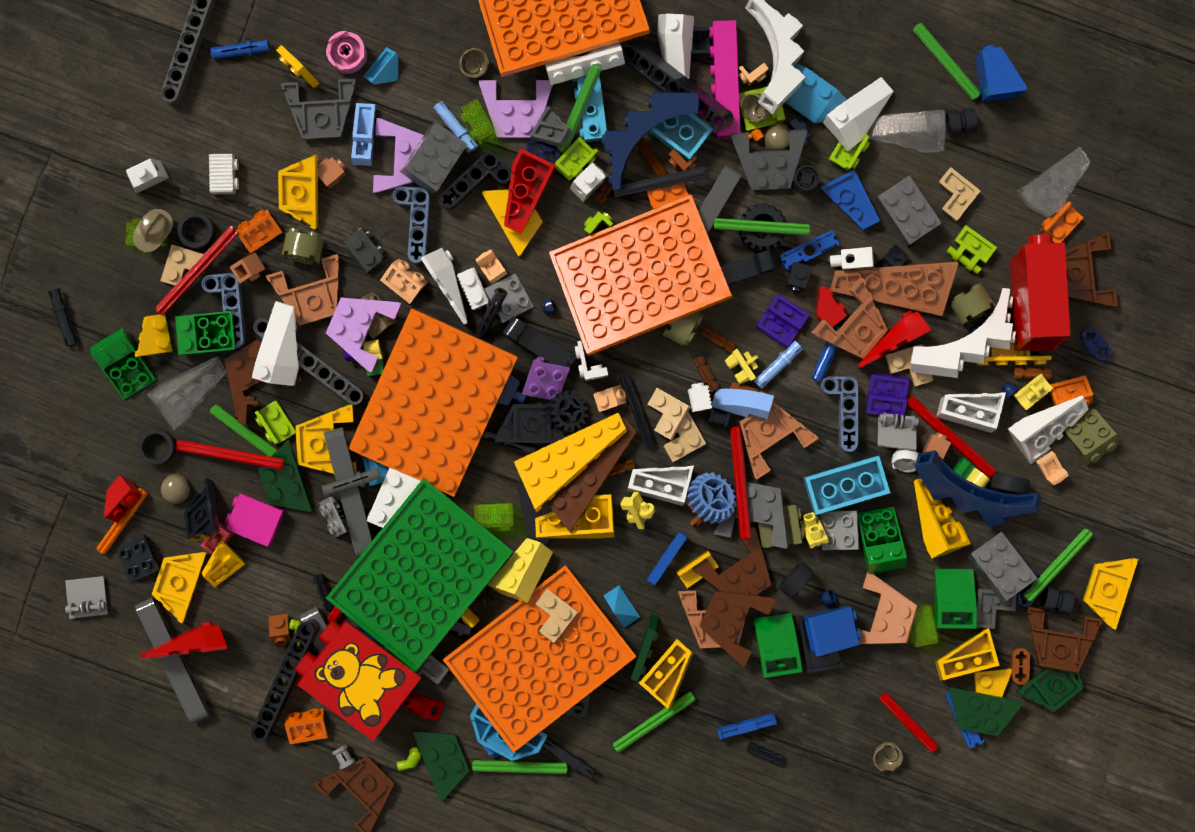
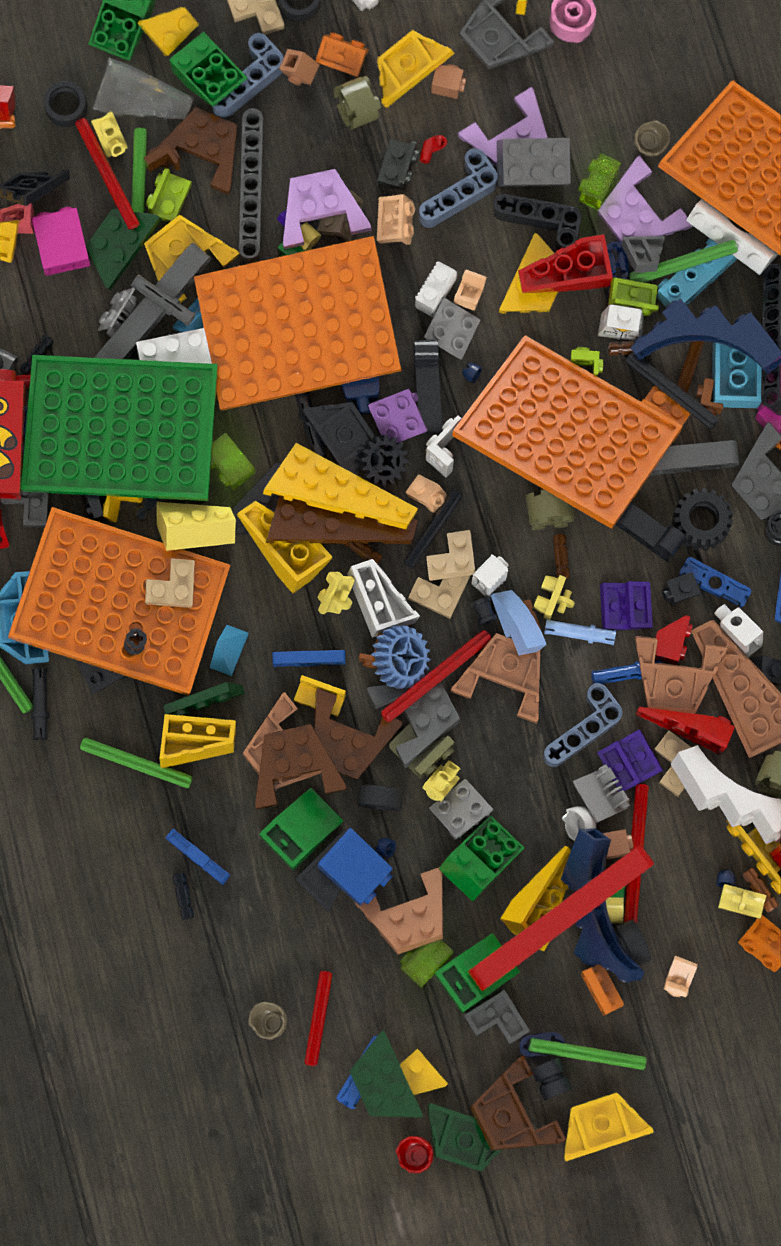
camera: 55 degrees right, 10 degrees down
red axle [155,226,238,315] -> none
dark tan hair [161,473,190,504] -> none
white wedge [252,301,299,386] -> none
nougat wing [266,254,339,326] -> none
light blue slope [351,103,376,166] -> none
dark azure slope [363,47,398,85] -> none
white wedge [421,248,468,326] -> none
light blue pin [433,101,478,153] -> none
black pin [474,288,508,340] -> none
reddish brown axle [693,356,719,392] -> none
bright green axle [714,218,810,235] -> none
medium azure brick [803,456,890,515] -> none
yellow wedge [935,628,1000,680] -> none
white wedge [936,392,1006,433] -> none
flat silver brick [967,532,1037,604] -> none
white wedge [1008,396,1088,464] -> none
dark orange beam [1010,647,1030,685] -> none
olive bracket [1064,409,1119,466] -> none
none -> light yellow hips [91,111,128,158]
none -> black bush [124,628,147,655]
none -> red hair [396,1136,434,1173]
none -> red arm [419,135,447,164]
none -> red beam [468,844,655,991]
none -> orange bracket [581,964,624,1016]

